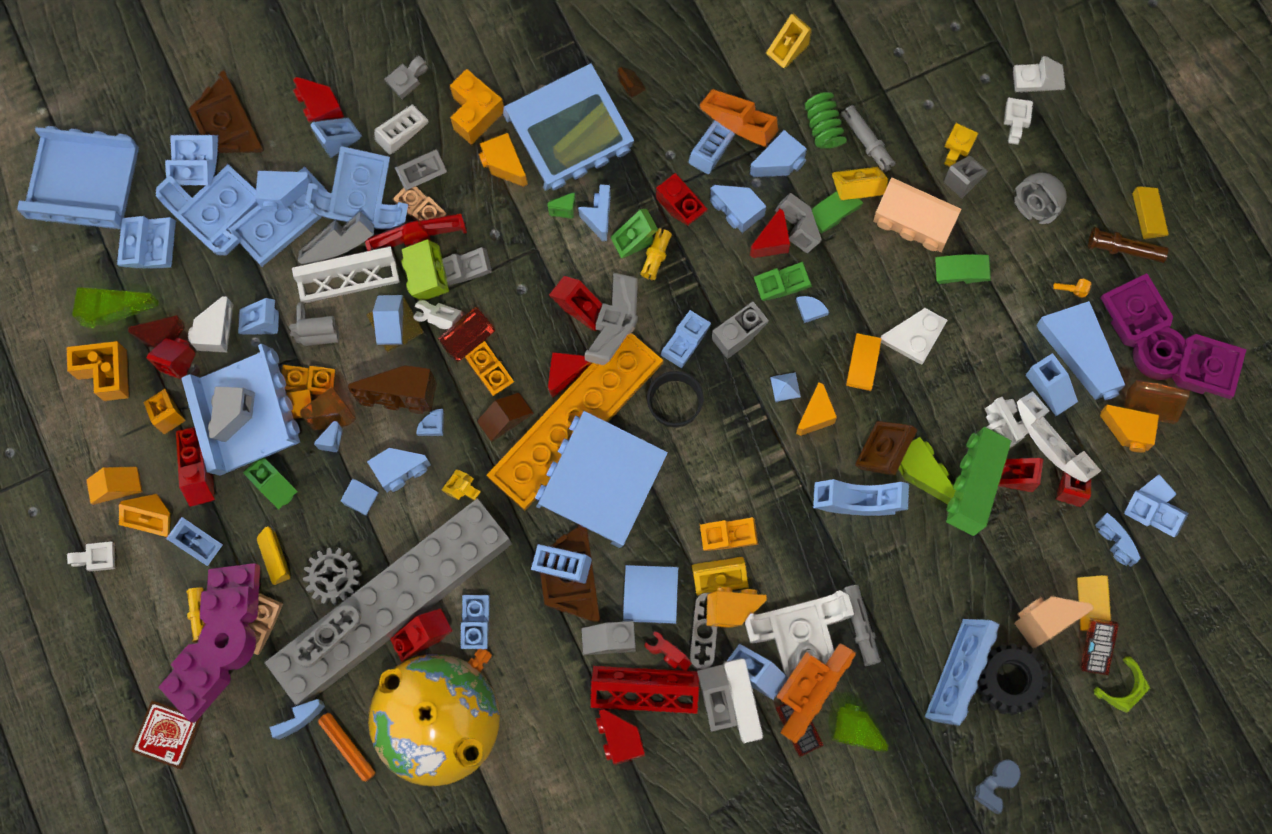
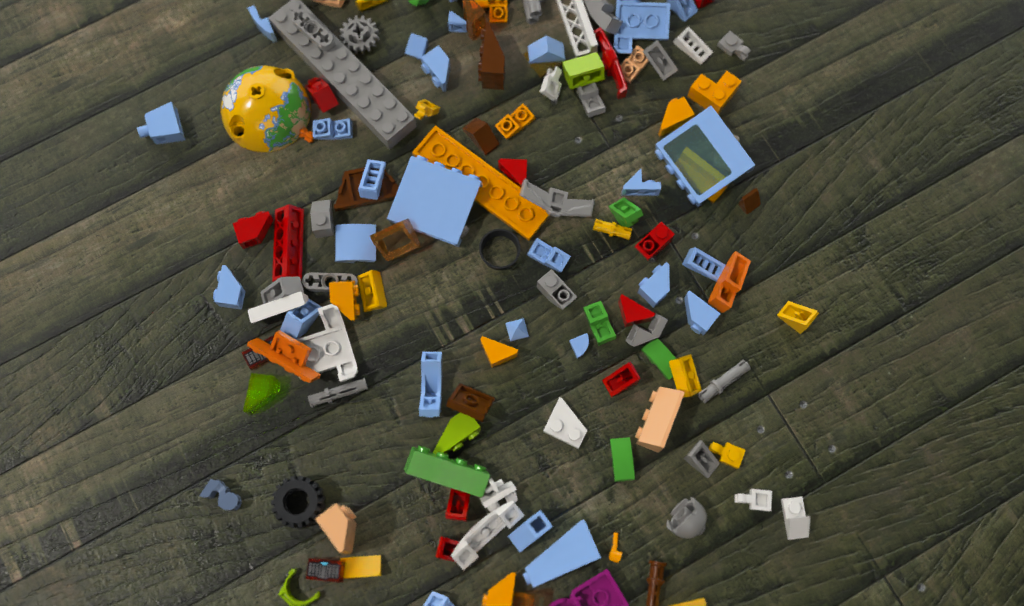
camera: 80 degrees right, 0 degrees up
orange axle [318,713,375,782] -> none
light blue tile [416,409,444,436] -> none
clear red slope [438,307,495,362] -> none
bright green slope [548,193,576,219] -> none
red slope [549,276,603,331] -> none
red plate [644,632,692,671] -> none
light orange slope [700,517,758,551] -> none
bright green piece [805,92,846,149] -> none
light orange slope [846,333,882,391] -> none
light blue plate [925,619,999,725] -> none
light blue slope [1095,513,1140,567] -> none
none -> light blue slope [213,265,246,309]
none -> clear orange tile [370,219,420,261]
none -> red slope [602,361,641,397]

